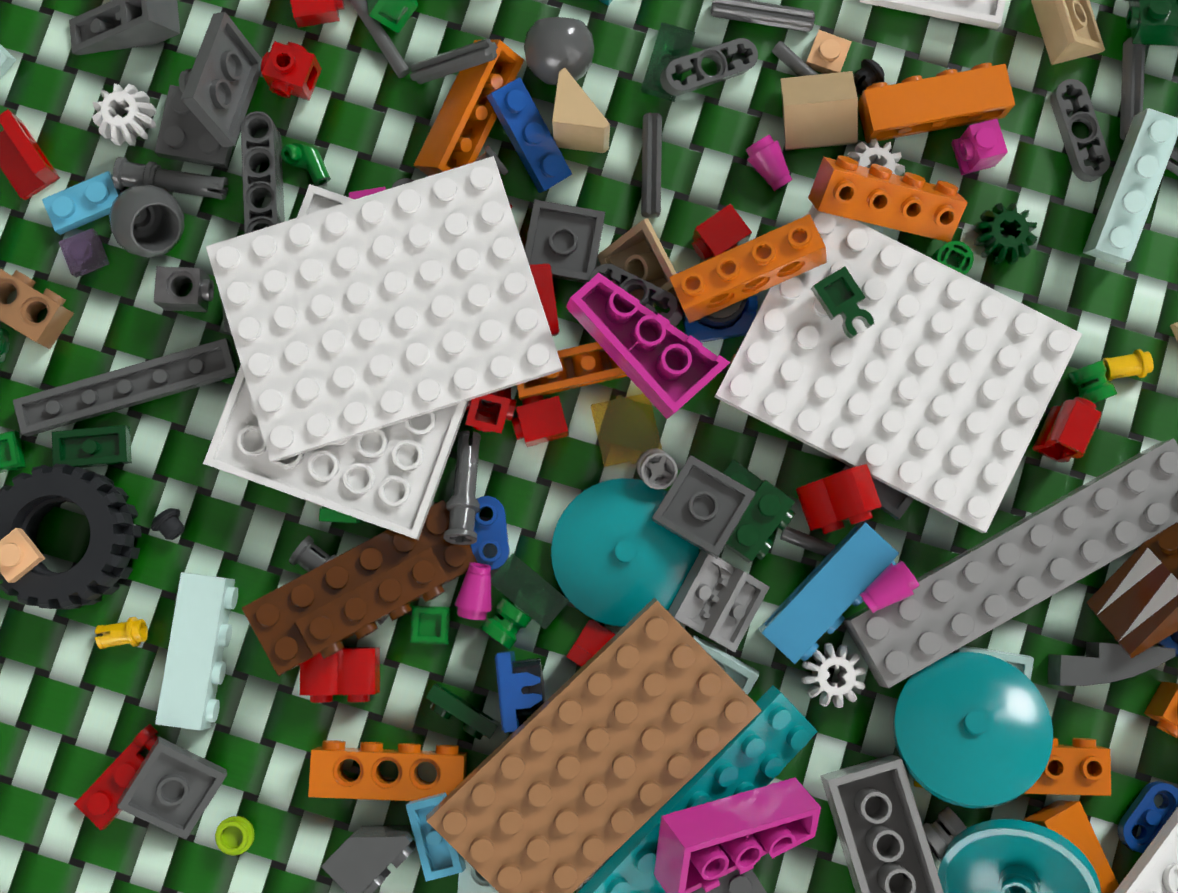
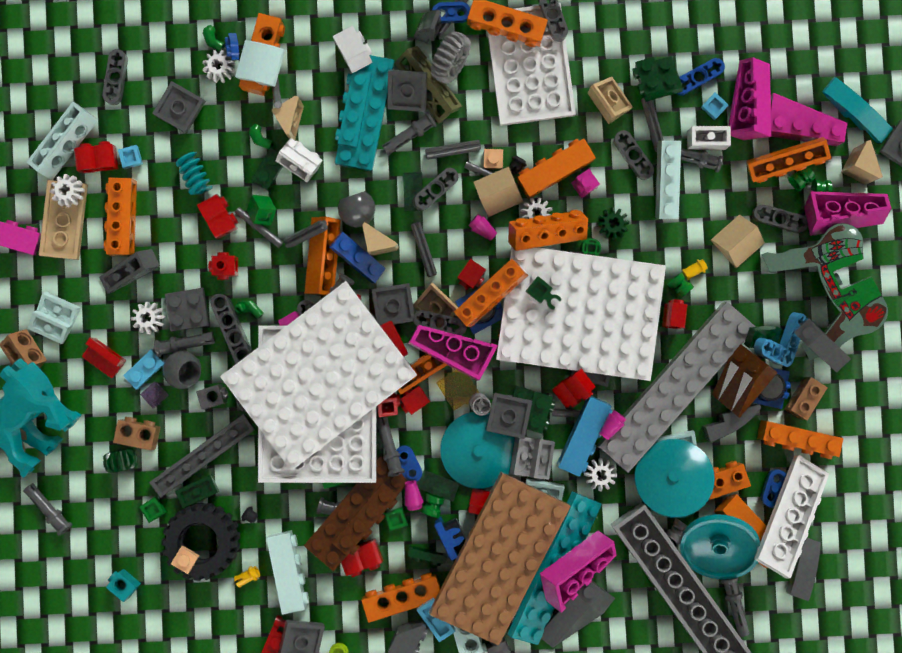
camera: 15 degrees left, 5 degrees up
dark grey plate [179,12,262,147] -> none

